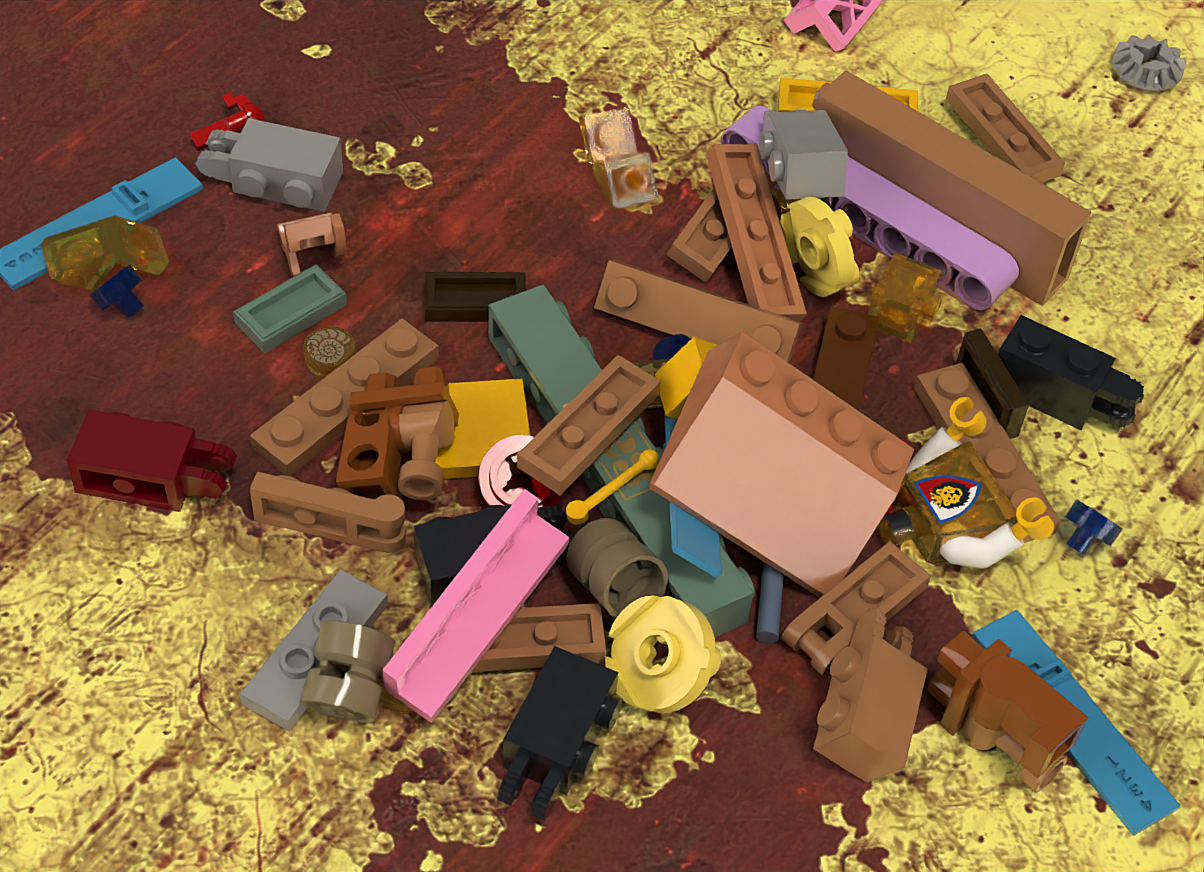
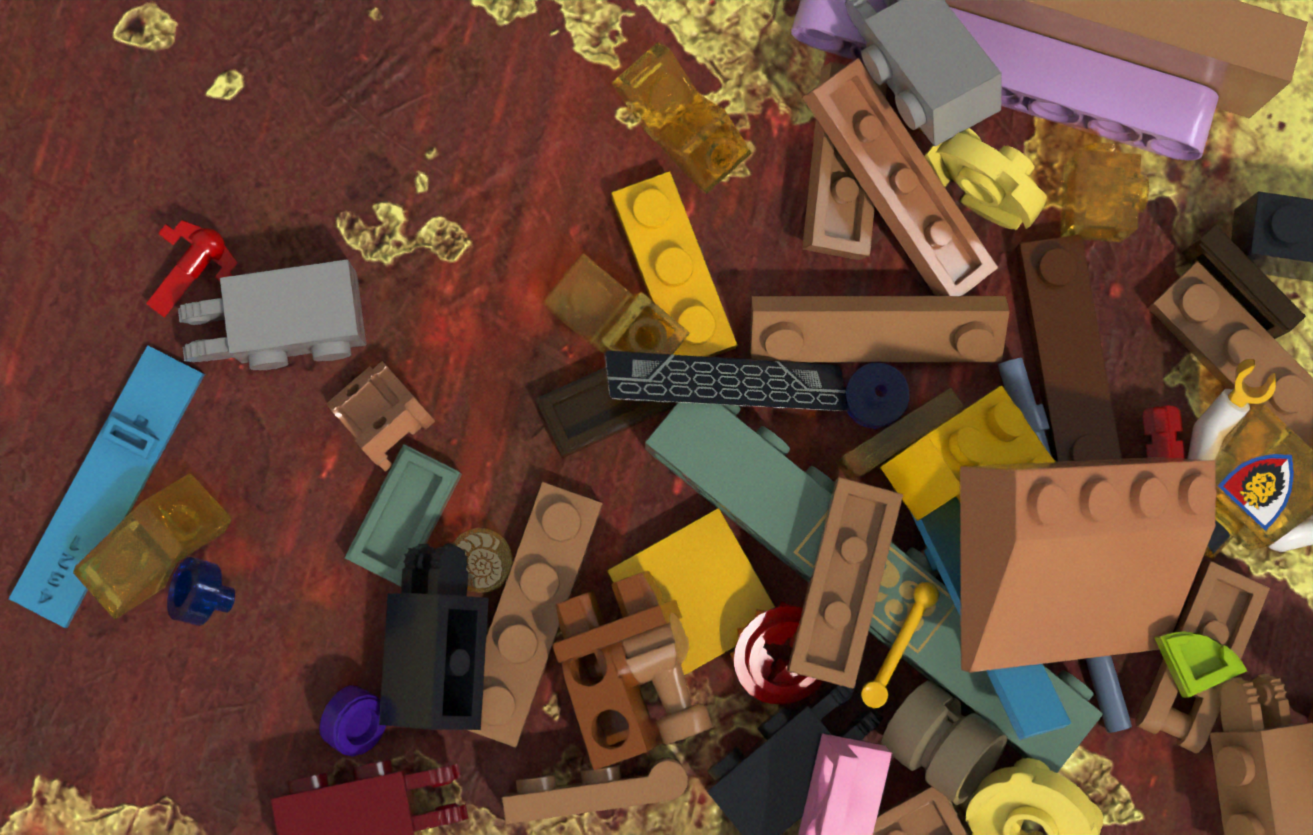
camera: 25 degrees left, 30 degrees up
none -> dark purple tile [319,685,386,756]
none -> black hinge [379,543,489,730]
none -> clear yellow slope [541,253,690,355]
none -> black sticker [605,351,848,411]
none -> yellow plate [611,171,737,357]
none -> lime tile [1154,632,1247,698]

